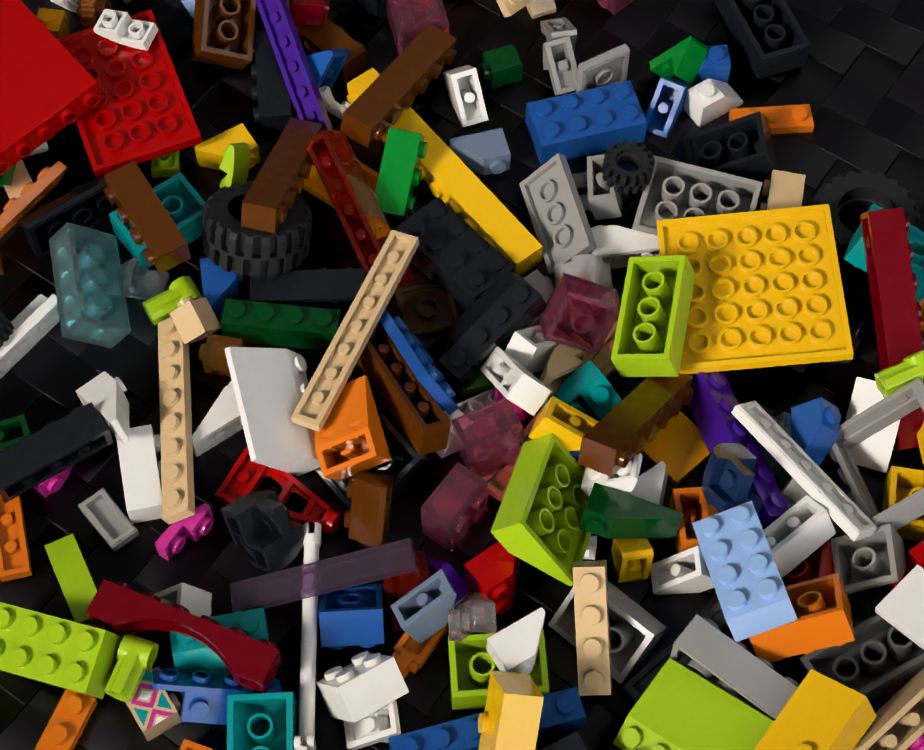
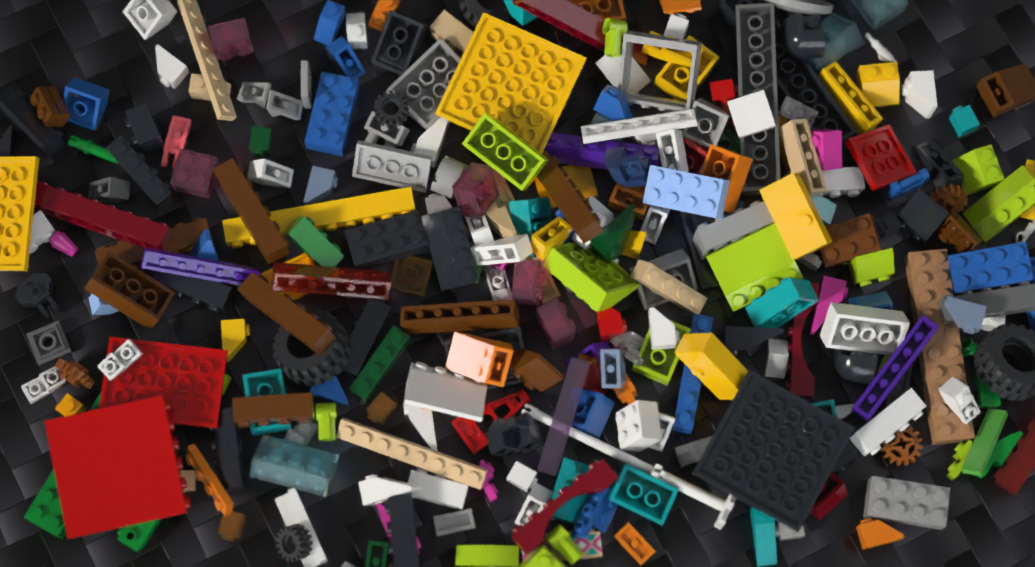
camera: 65 degrees left, 15 degrees up
tan brick [169,296,221,345] -> none
lime slope [219,142,250,188] -> none
tan plate [291,230,419,432] -> none
white arm [319,86,351,119] -> none
blue plate [379,310,459,415] -> none
green slope [649,36,708,84] -> none
none -> white brick [507,461,538,492]

